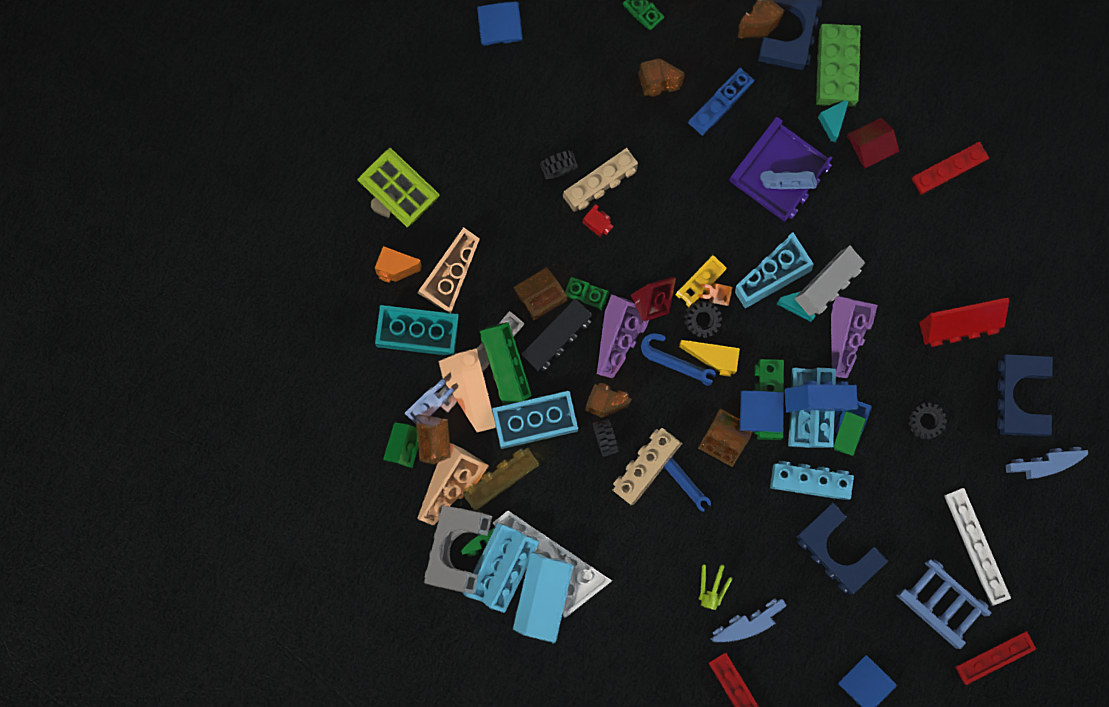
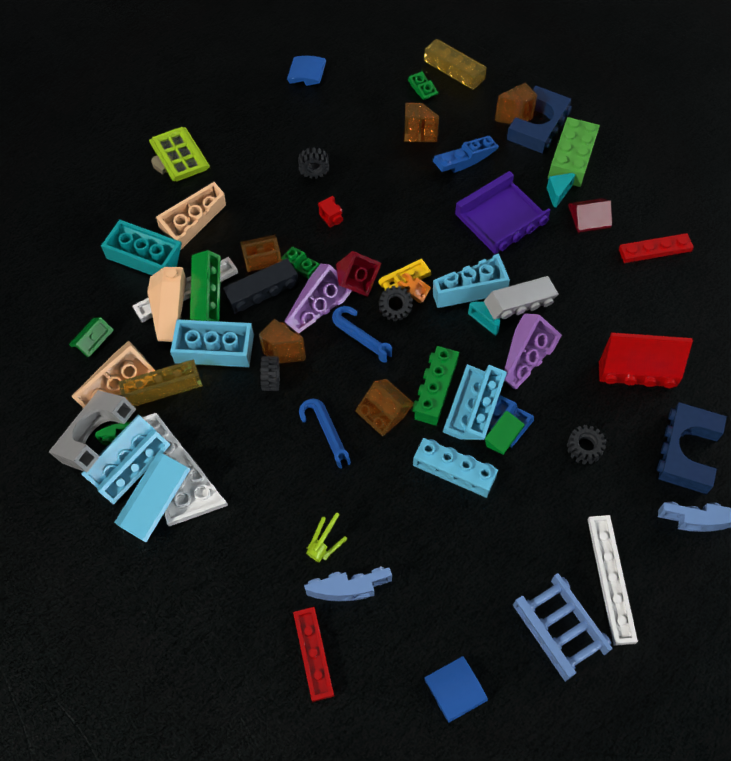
camera: 25 degrees right, 20 degrees down
orange slope [375,246,422,283] -> none
medium blue hinge [405,379,454,427] -> none
clear orange slope [416,414,451,464] -> none
tan brick [563,148,638,212] -> none
tan brick [613,428,682,505] -> none
yellow slope [679,340,740,376] -> none
blue slope [740,391,784,433] -> none
medium blue hinge [760,171,817,189] -> none
blue wedge [785,381,858,412] -> none
dark blue arch [796,503,888,594] -> none
red plate [956,631,1036,685] -> none

